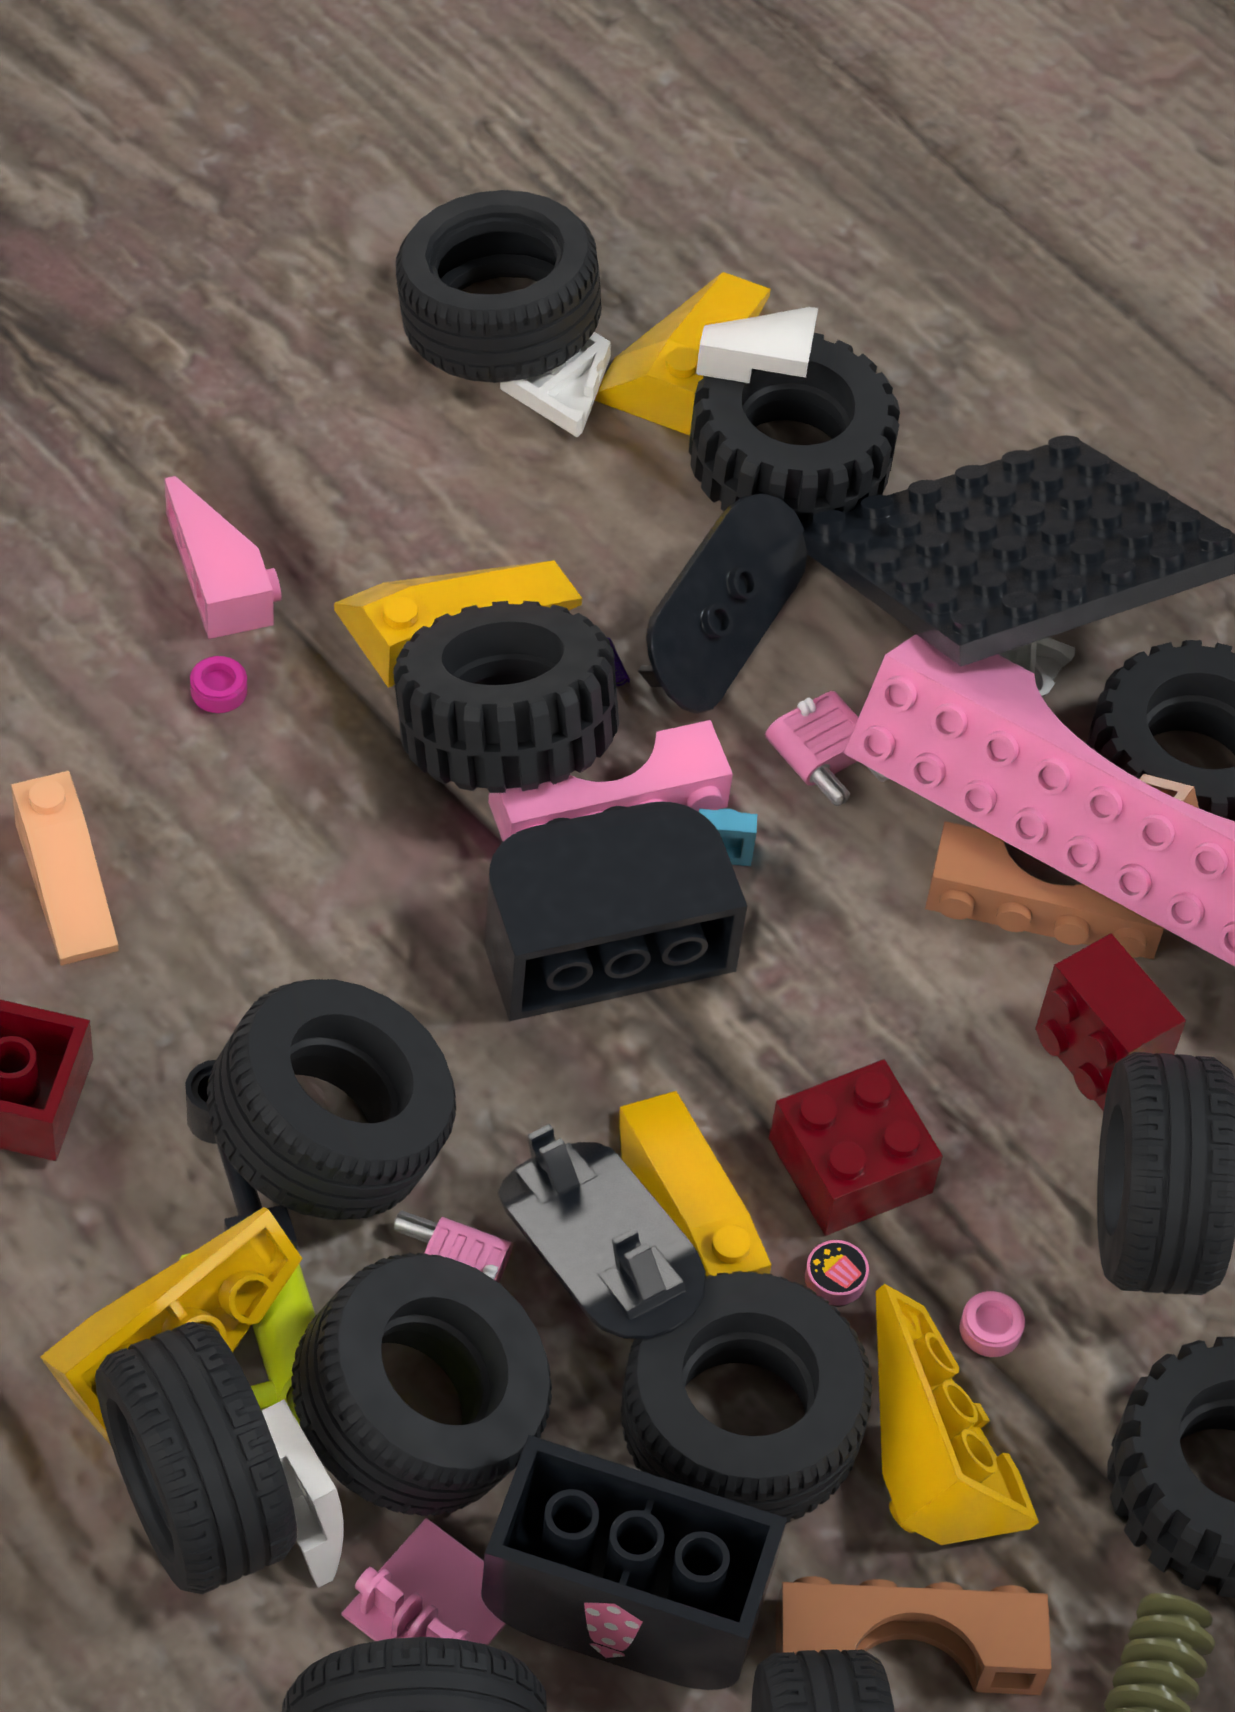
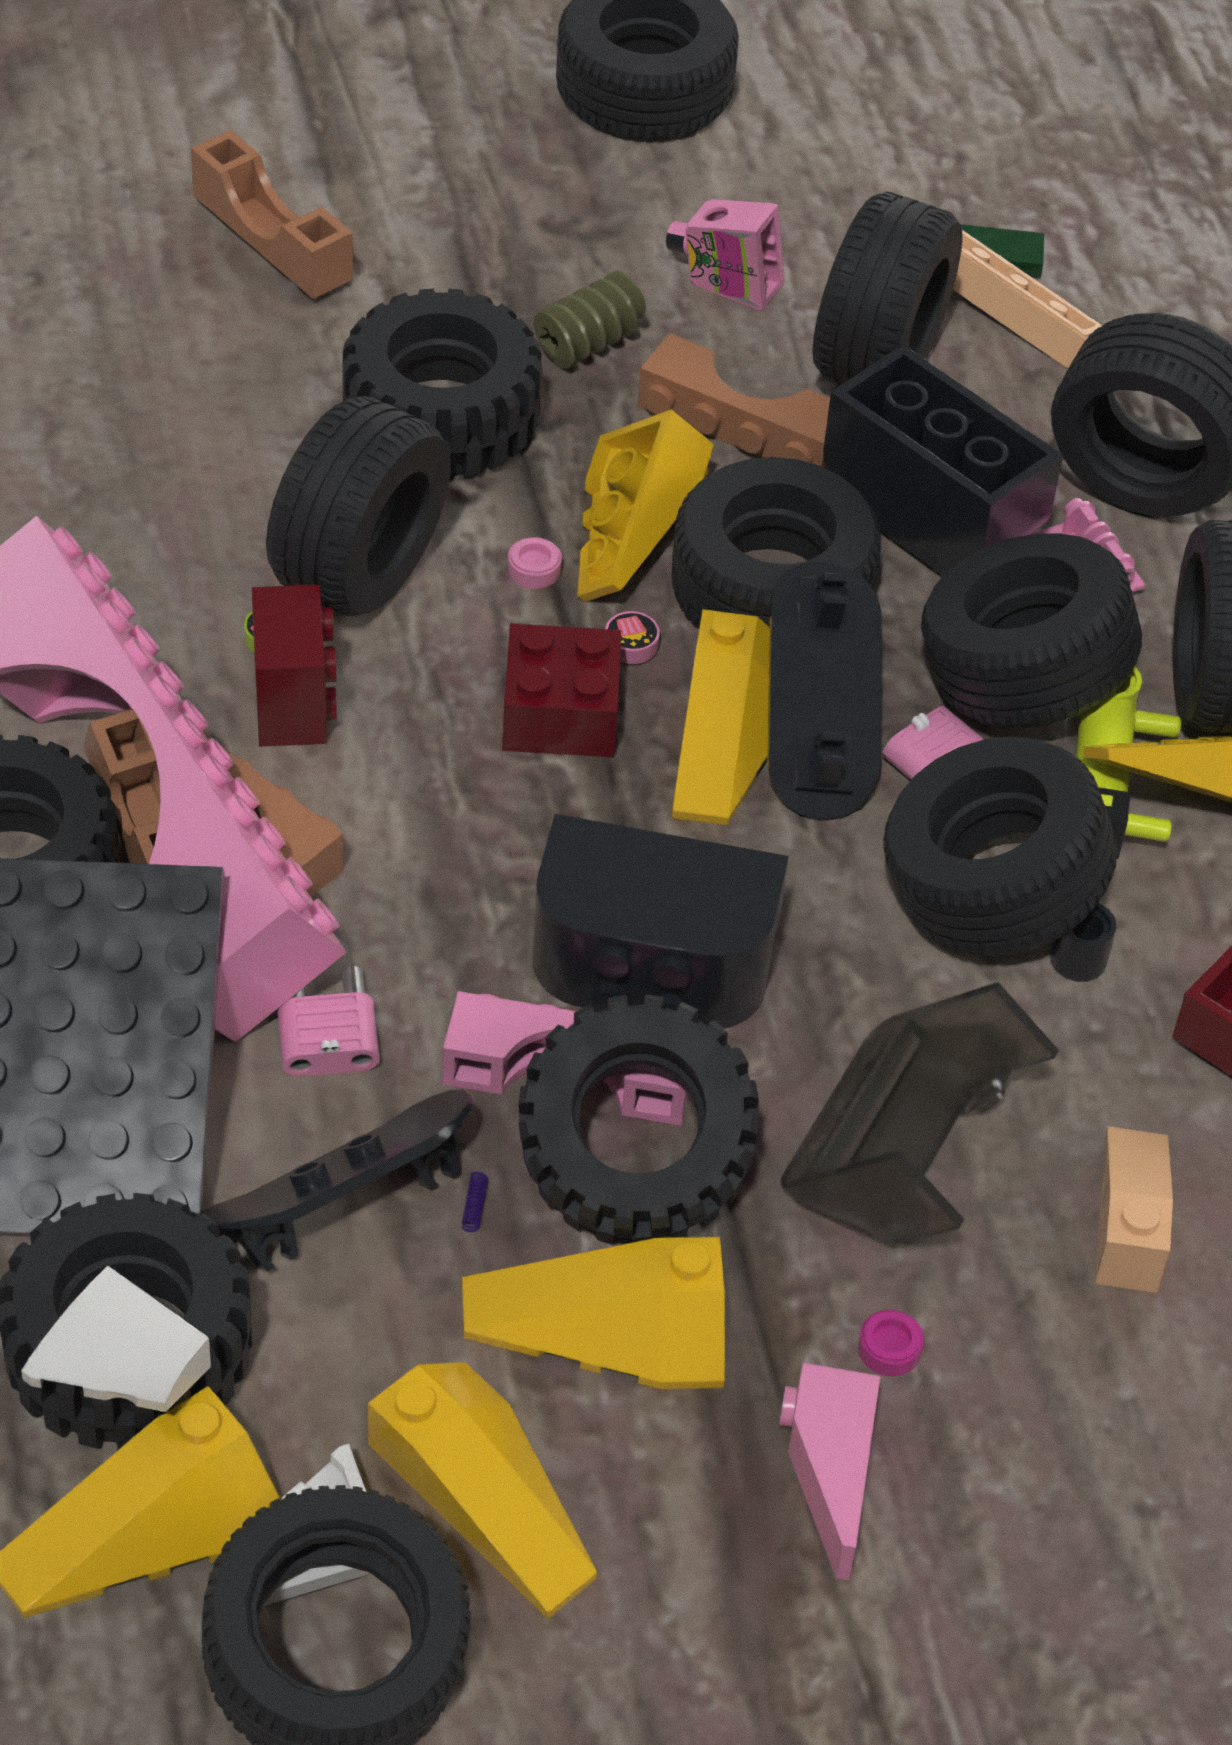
camera: 150 degrees left, 5 degrees down
white slope [262,1399,344,1588] -> none
medium azure plate [699,809,758,866] -> none
none -> yellow wedge [368,1362,597,1619]
none -> clear smoke windscreen [780,982,1059,1245]

